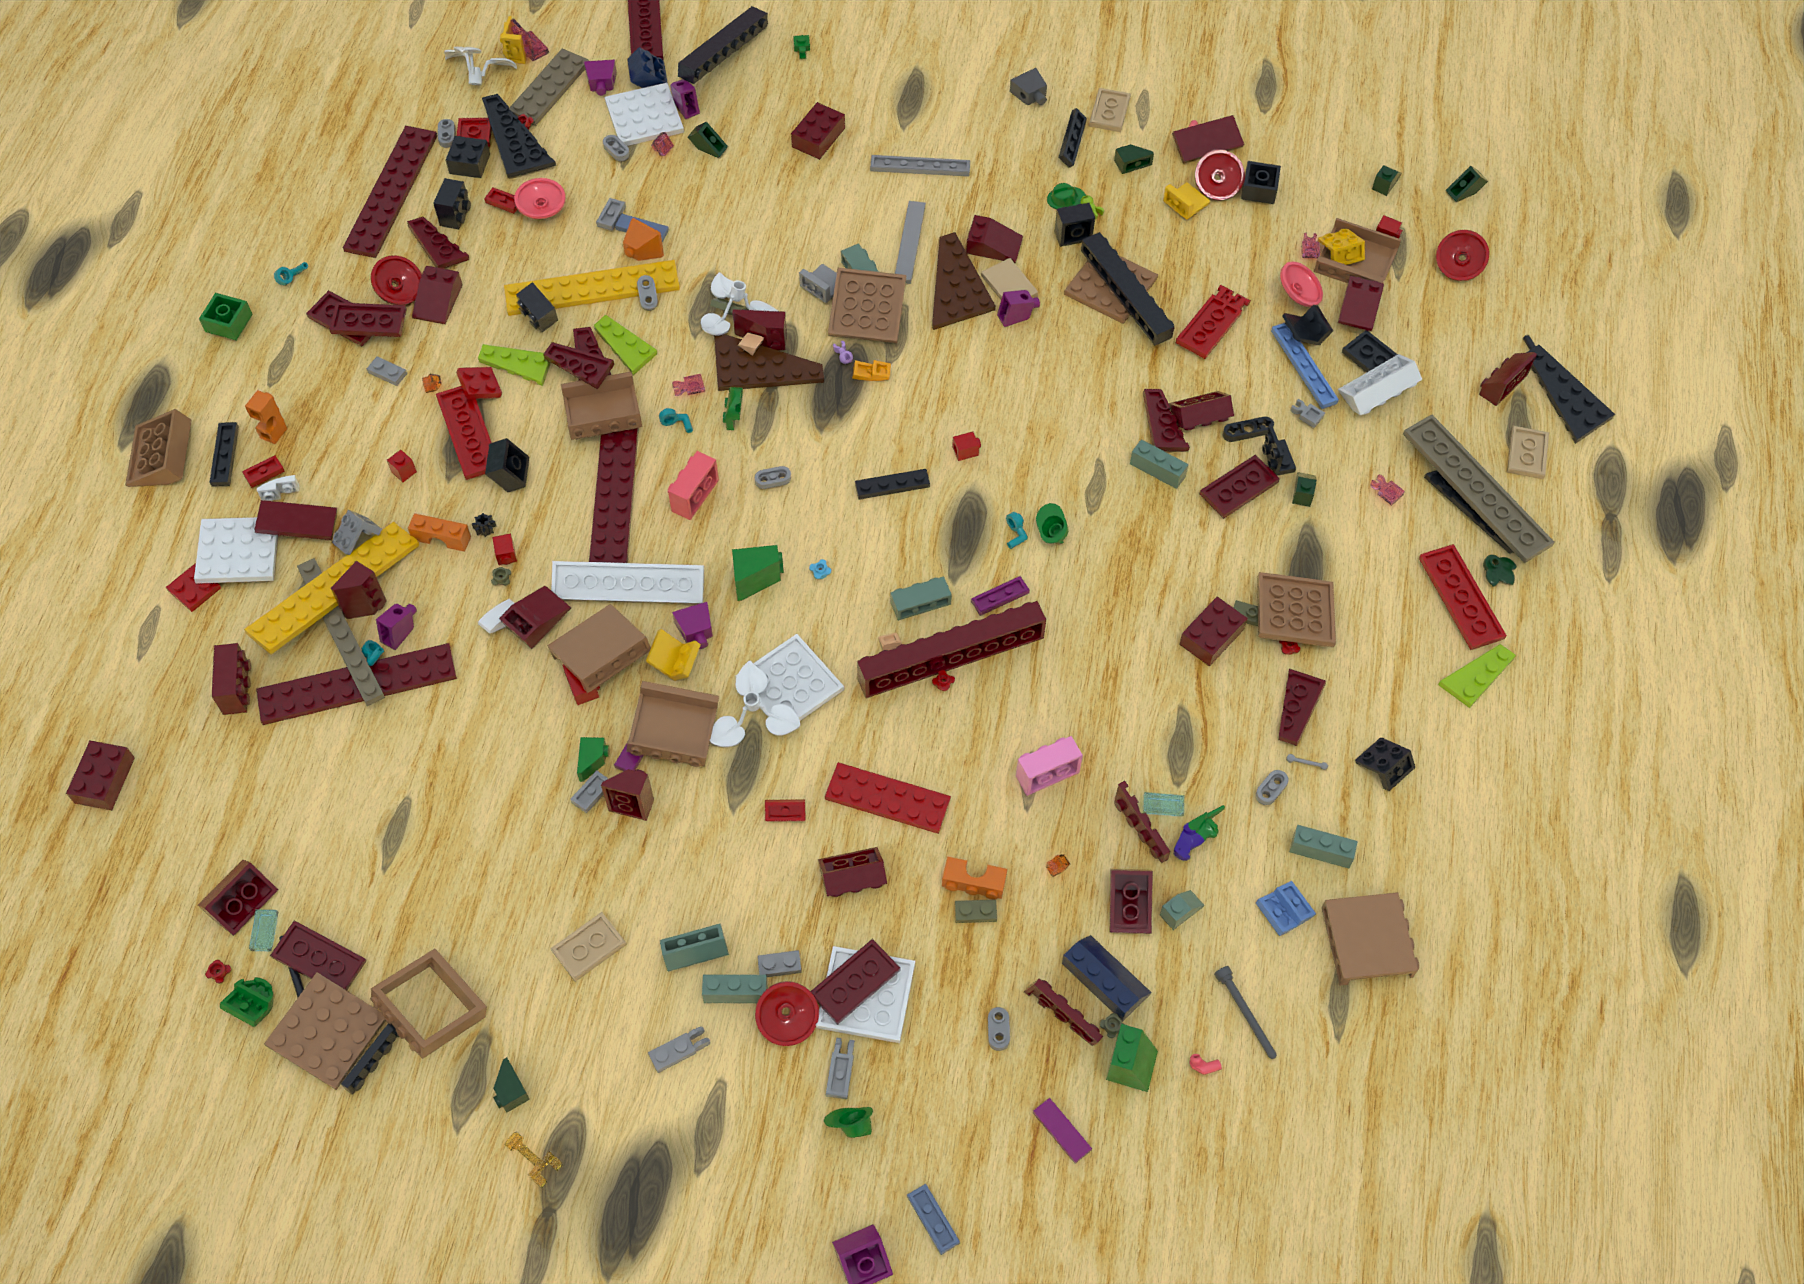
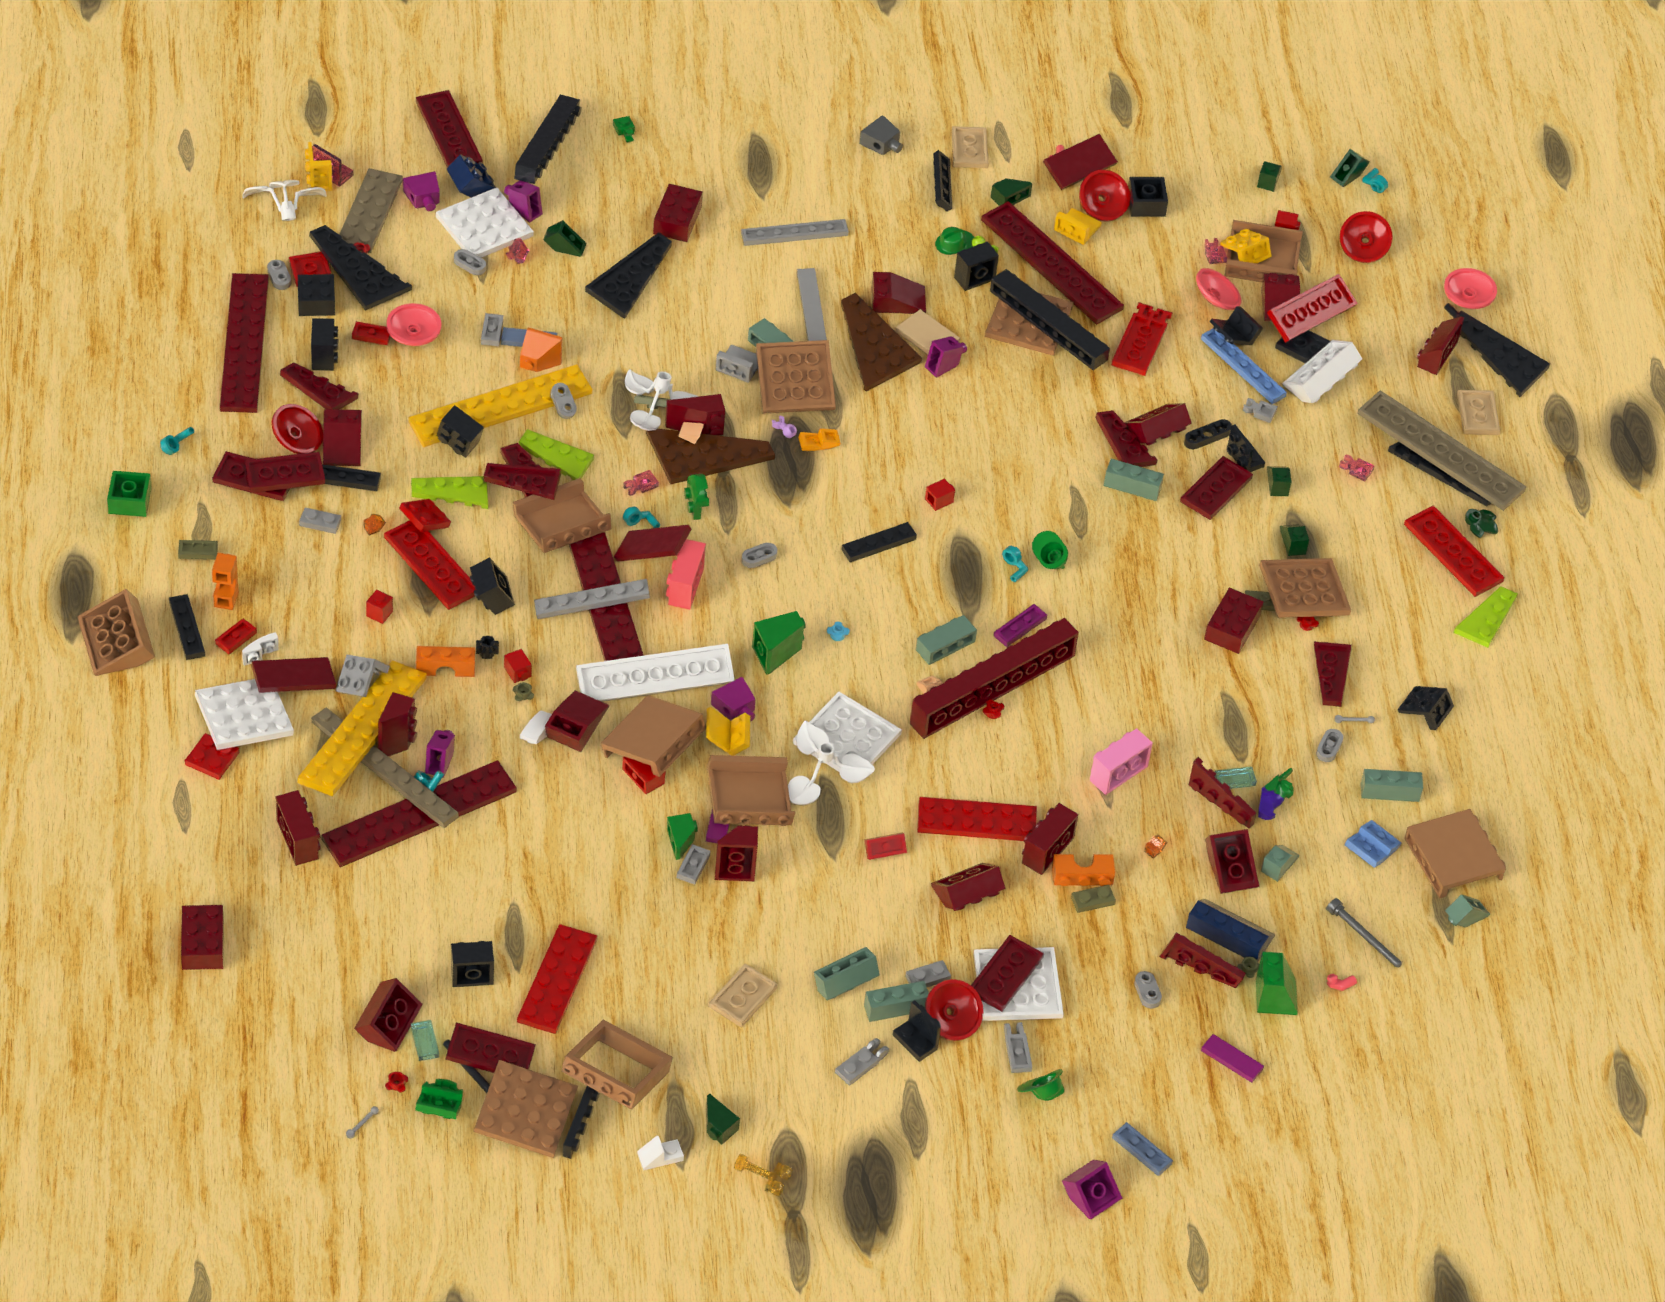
camera: 20 degrees left, 10 degrees down
none -> olive plate [178,540,218,560]
none -> black plate [322,464,381,491]
none -> light grey hinge [346,1106,379,1139]
none -> black brick [451,941,494,987]
none -> red plate [517,924,597,1034]
none -> light grey plate [534,579,650,619]
none -> black wing [585,232,672,319]
none -> dark red tile [614,524,692,562]
none -> white slope [637,1136,684,1171]
none -> black bracket [892,1000,941,1062]
none -> dark red plate [981,201,1124,325]
none -> dark red brick [1022,803,1079,875]
none -> plate [1267,274,1358,343]
none -> dark green slope [1280,524,1309,556]
none -> teal plate [1362,168,1388,193]
none -> coral dish [1444,268,1497,309]
none -> sand green slope [1445,894,1490,928]

